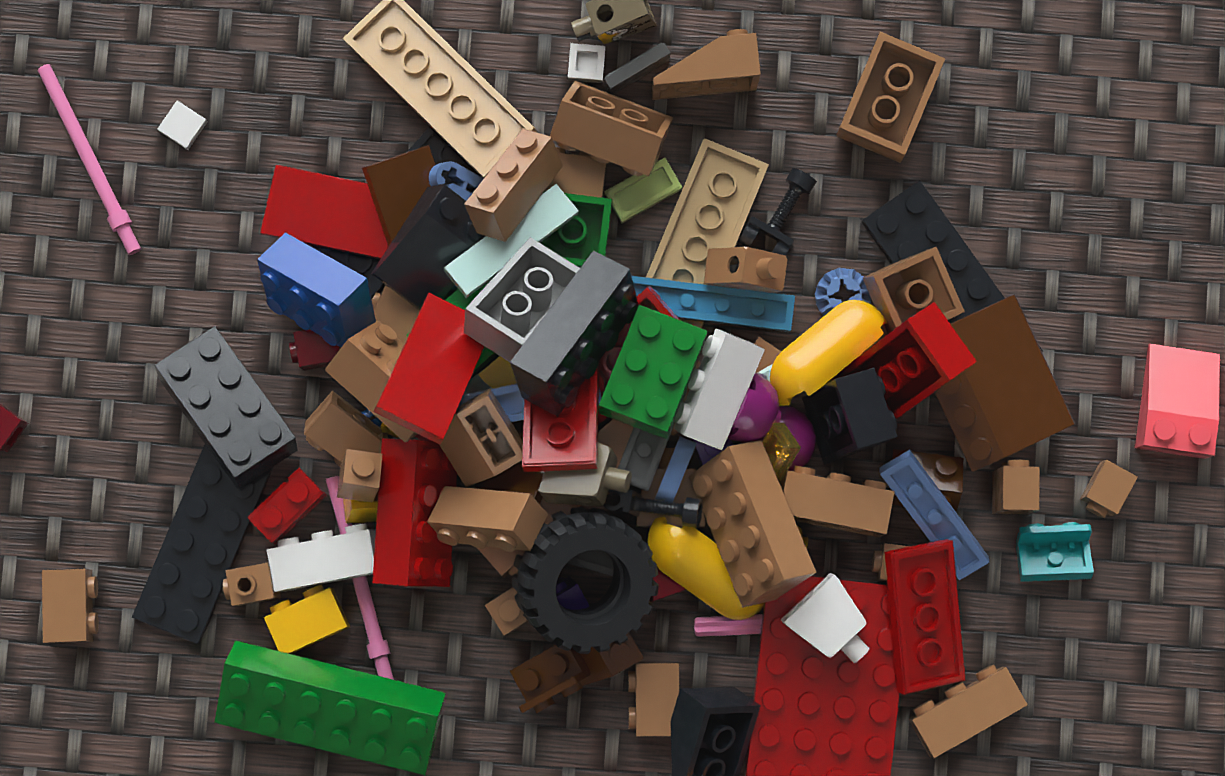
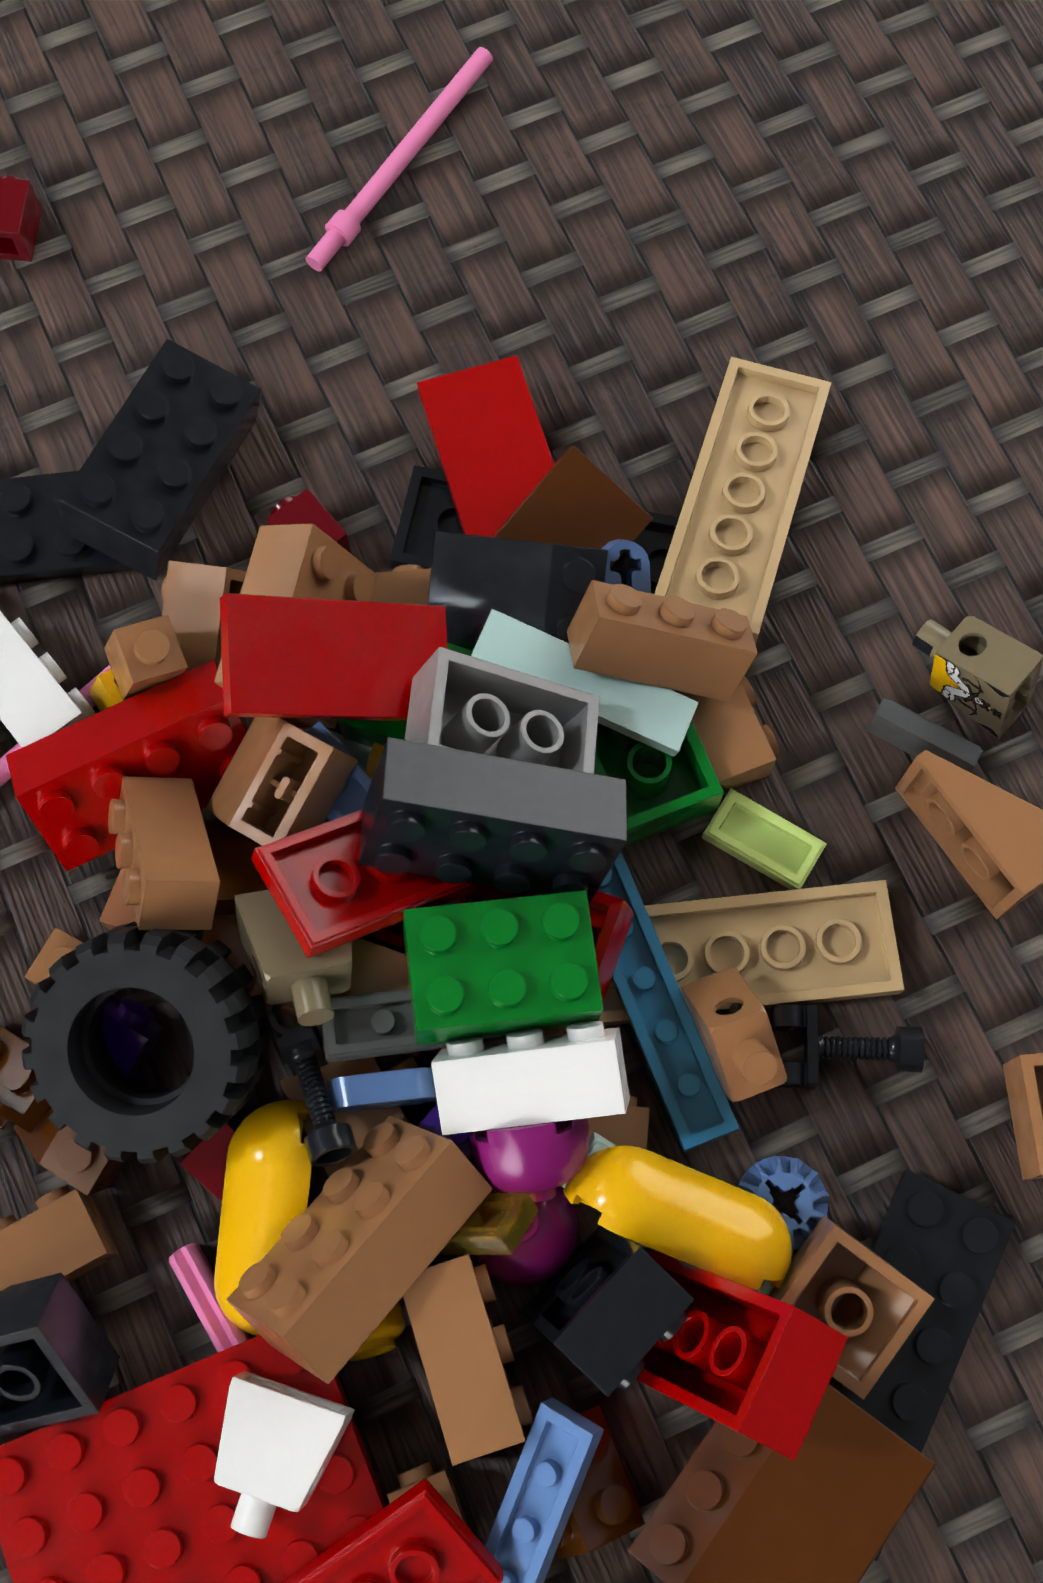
camera: 65 degrees right, 10 degrees down
white tile [157,101,208,150] -> none
red brick [247,468,328,545] -> none
blue brick [257,232,376,347] -> none
medium nougat brick [550,81,673,176] -> none
white plate [568,43,606,83] -> none

